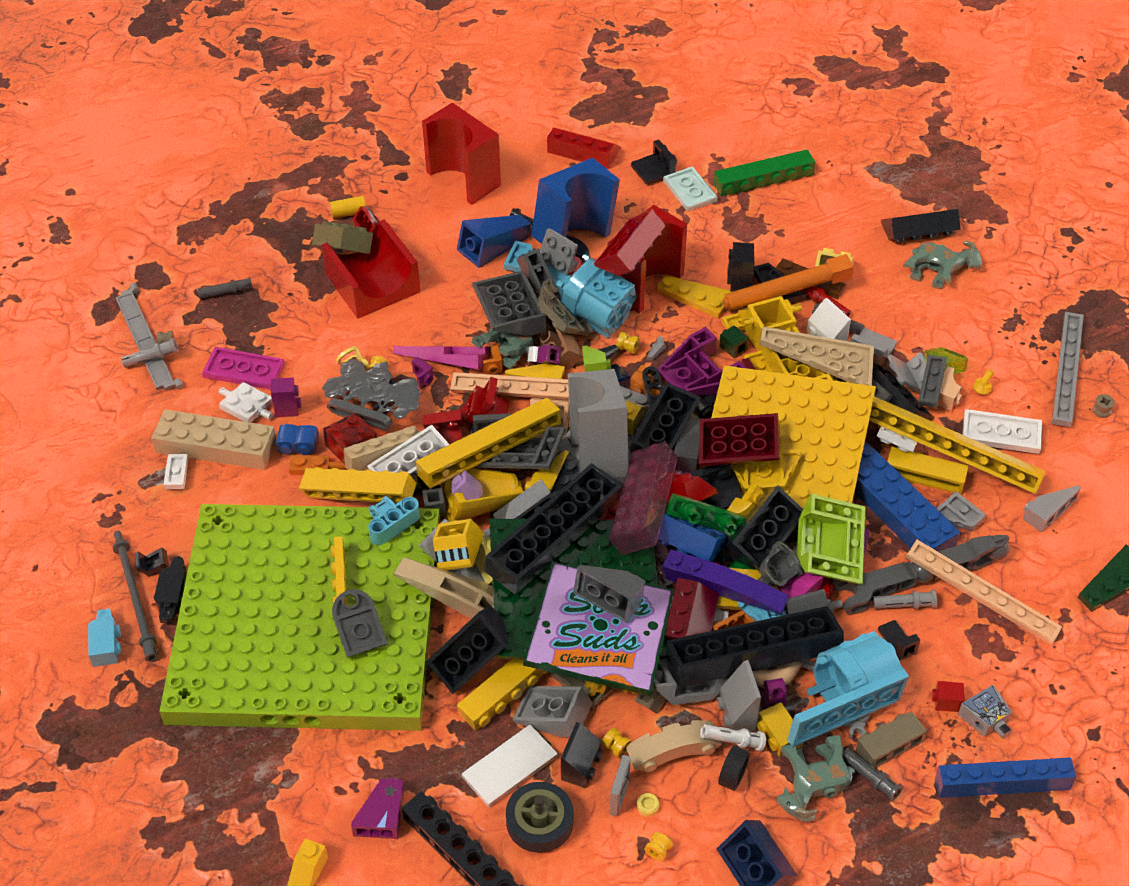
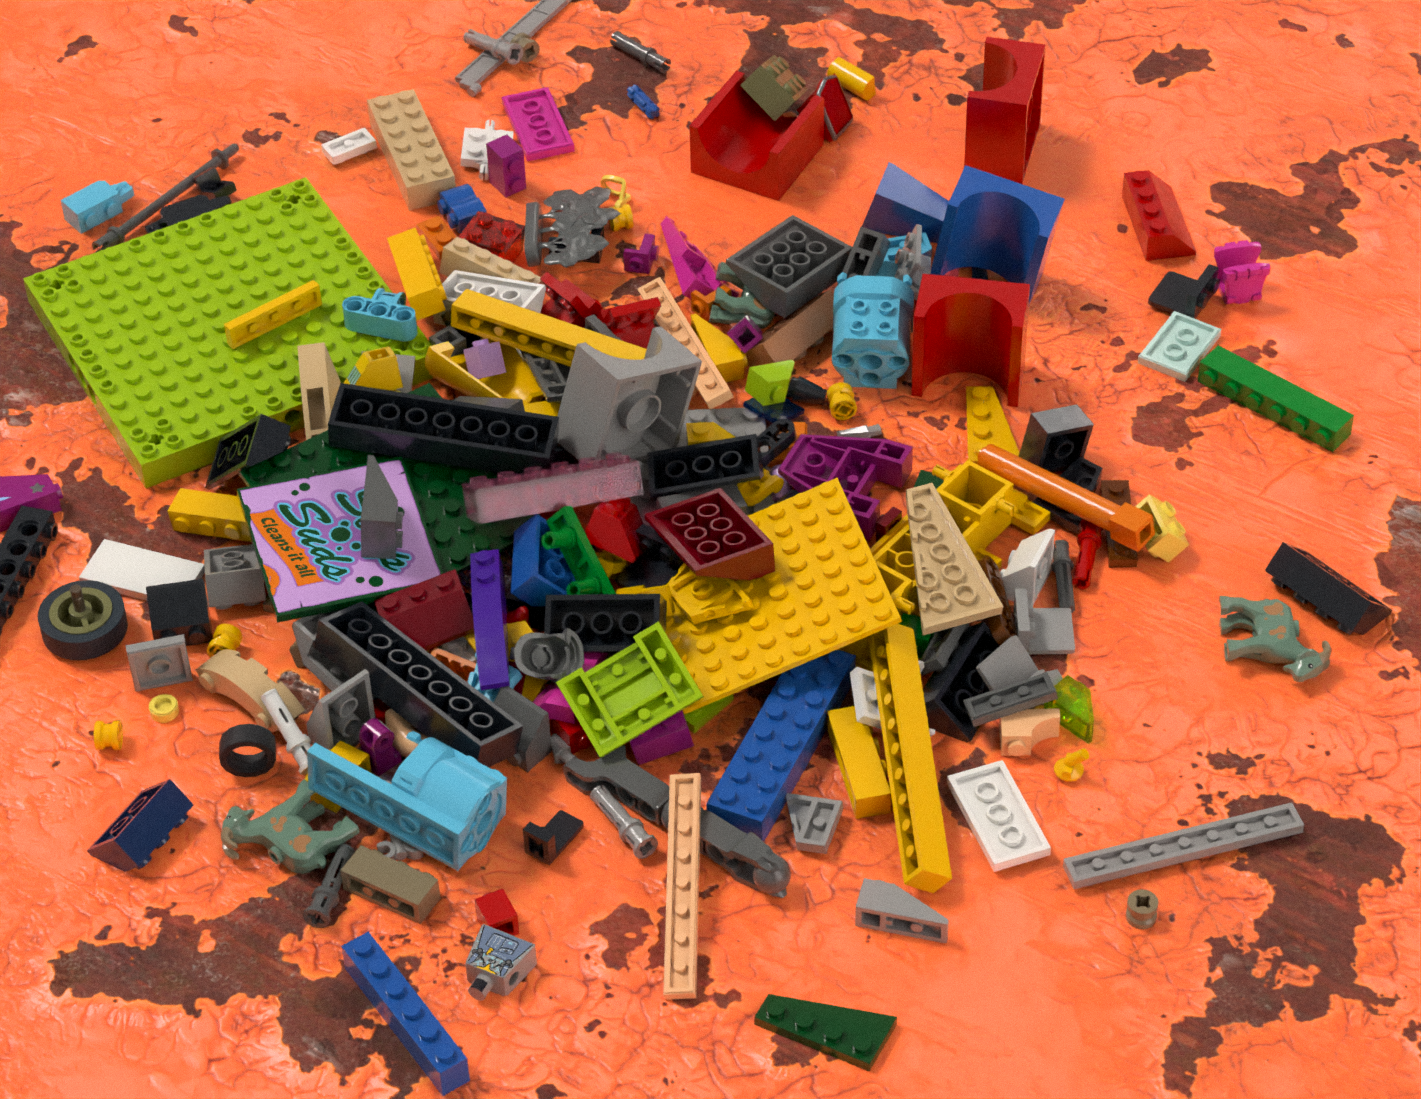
camera: 60 degrees right, 5 degrees down
dark grey tile [332,589,388,658] -> none
dark tan wing [537,279,595,336] -> none
red slope [594,209,665,276] -> none
none -> blue axle [627,84,660,119]
none -> dark pink piece [1214,240,1270,304]

